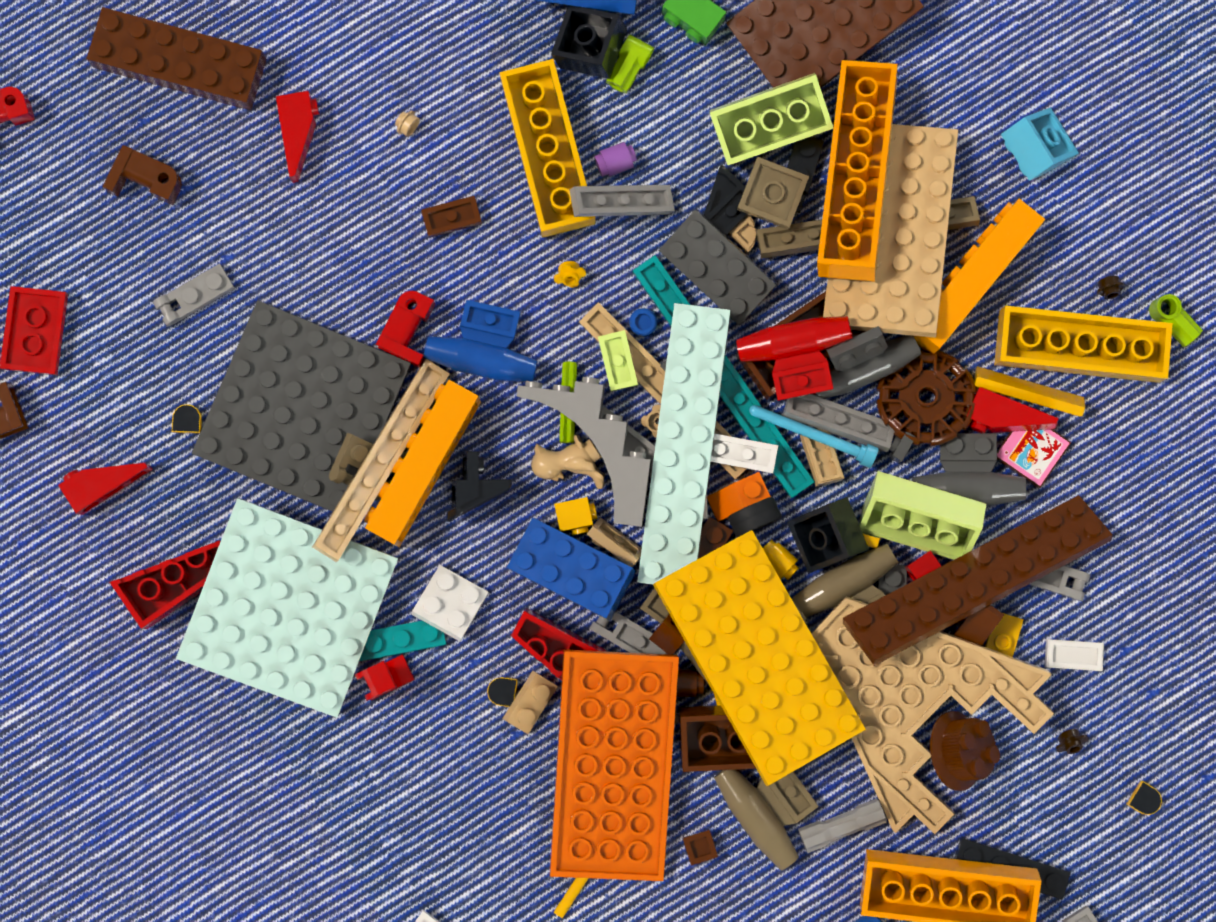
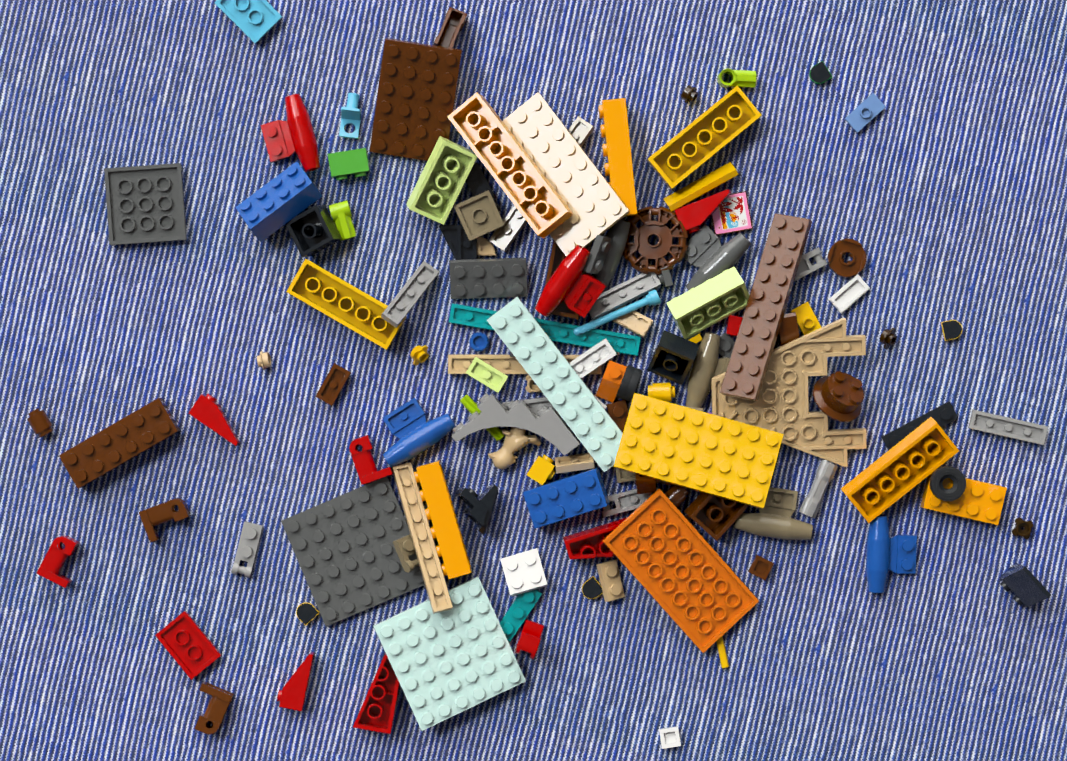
camera: 40 degrees left, 5 degrees up
medium lavender brick [594,142,637,177] -> none
medium azure slope [1001,107,1079,181] -> none
none -> reddish brown plate [827,238,866,277]

